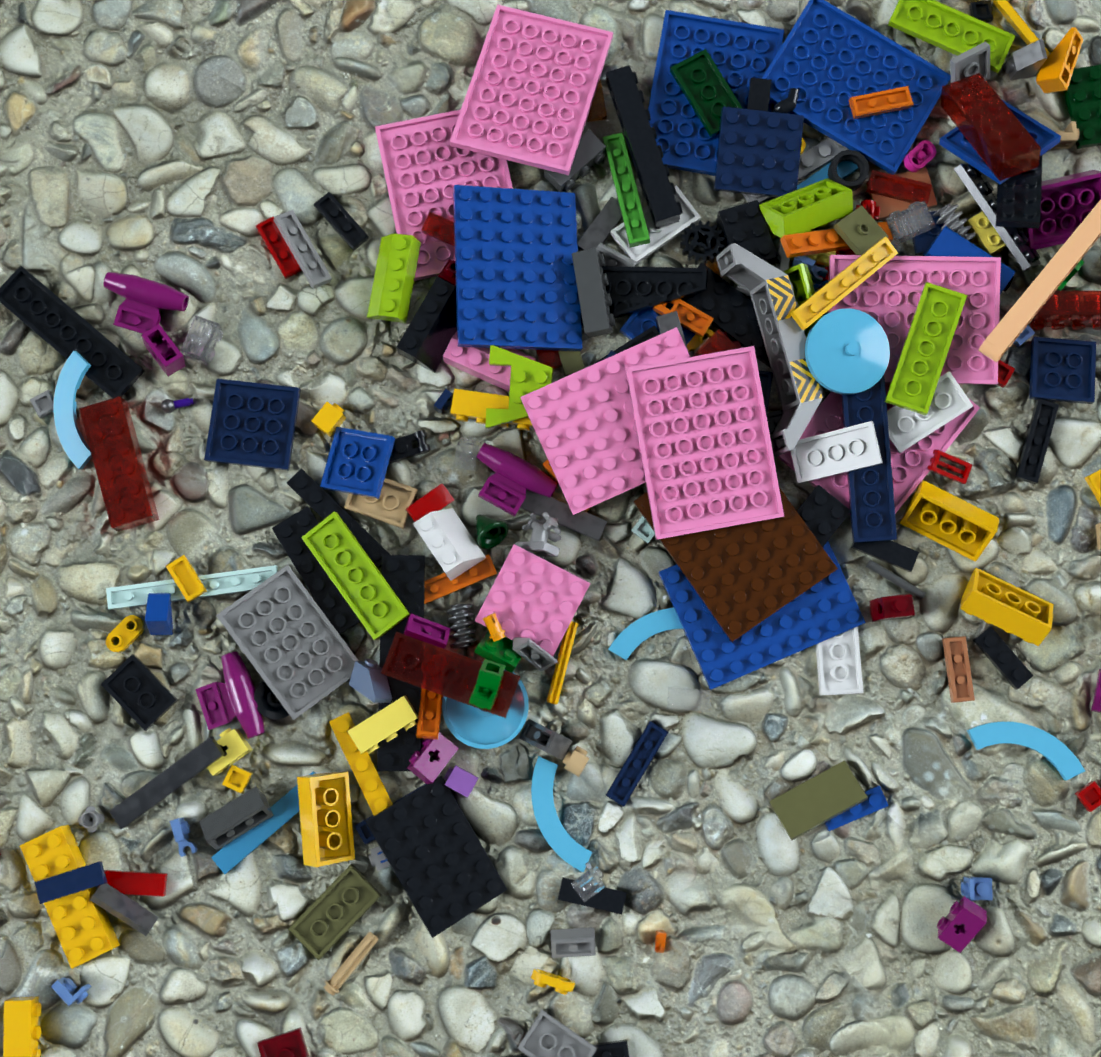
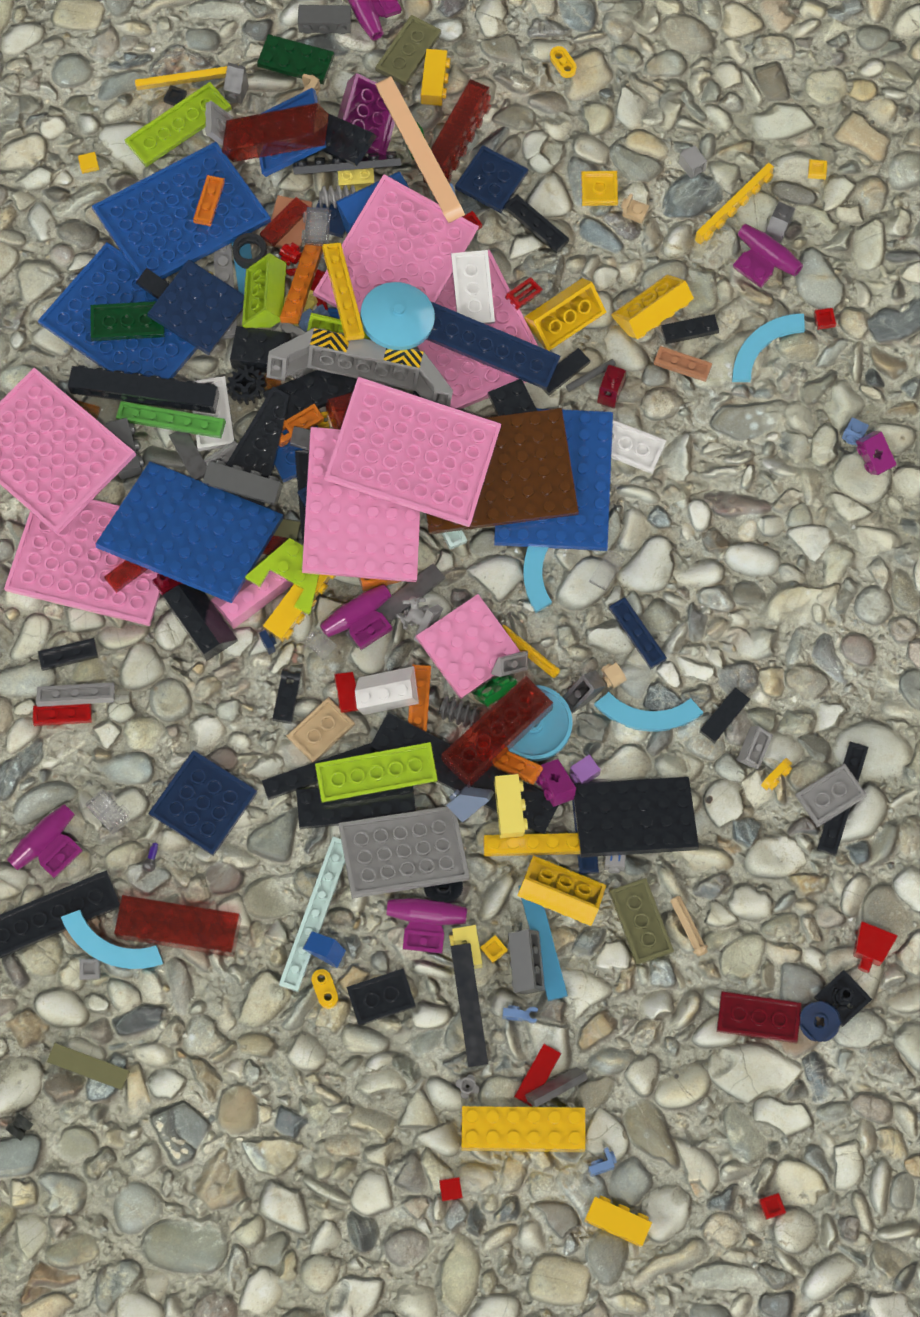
camera: 60 degrees left, 10 degrees down
dark blue tile [34,861,107,904] -> none
magenta brick [141,324,186,377] -> none
yellow tile [166,555,207,602] -> none
yellow brick [311,402,346,438] -> none
blue plate [320,427,395,499] -> none
lime slope [367,233,421,323] -> none
magenta plate [404,614,451,649] -> none
green brick [469,659,506,710] -> none
dark green hat [476,514,508,549] -> none
light orange pin [482,613,506,642] -> none
clear bracket [571,861,606,902] -> none
orange tile [654,930,667,953] -> none
olive tile [769,760,868,841] -> none
black arm [774,88,799,113] -> none
white plate [791,421,883,484] -> none
blue plate [825,785,889,831] -> none
olive plate [833,205,889,255] -> none
lime plate [885,282,967,416] -> none
dark pink plate [904,140,936,173] -> none
light orange slope [1036,27,1084,93] -> none

